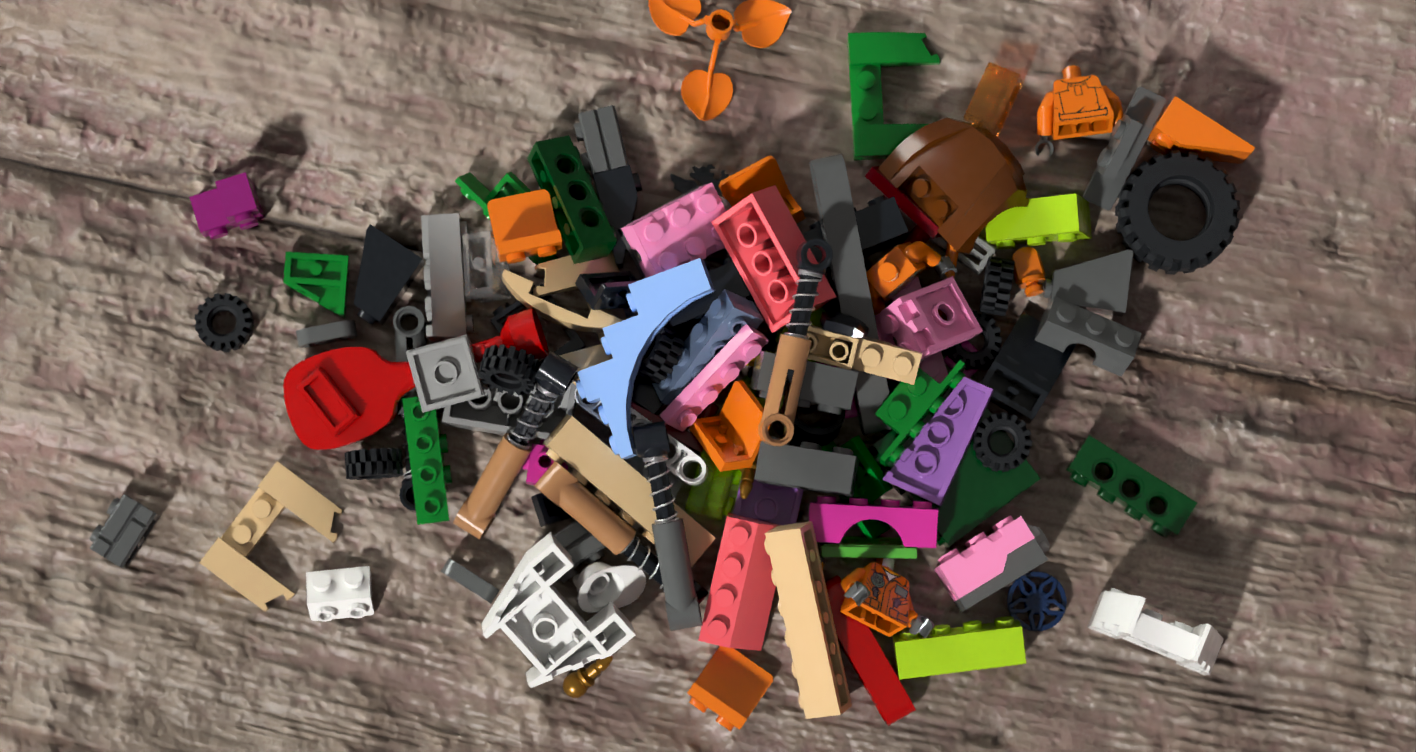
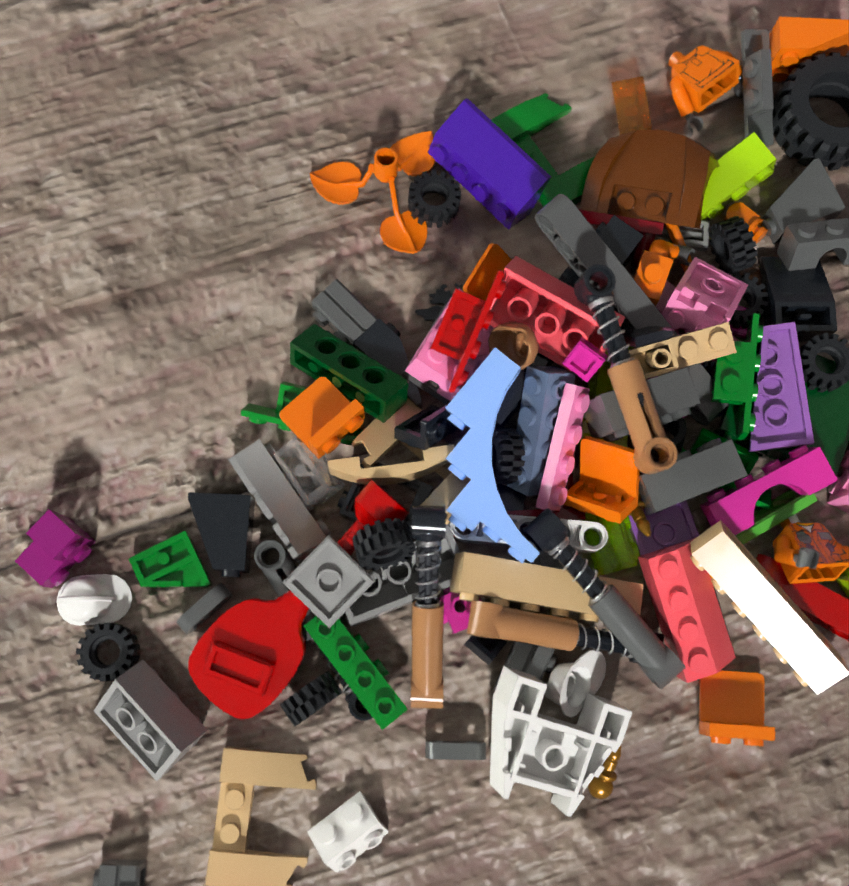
camera: 30 degrees left, 5 degrees down
none -> white piece [57,574,132,626]
none -> light grey slope [94,660,207,781]
none -> black tyre [408,170,461,228]
none -> dark purple slope [428,98,551,230]
none -> red bracket [430,270,508,393]
none -> medium nougat hair [488,322,539,370]
none -> dark pink tile [562,337,608,382]

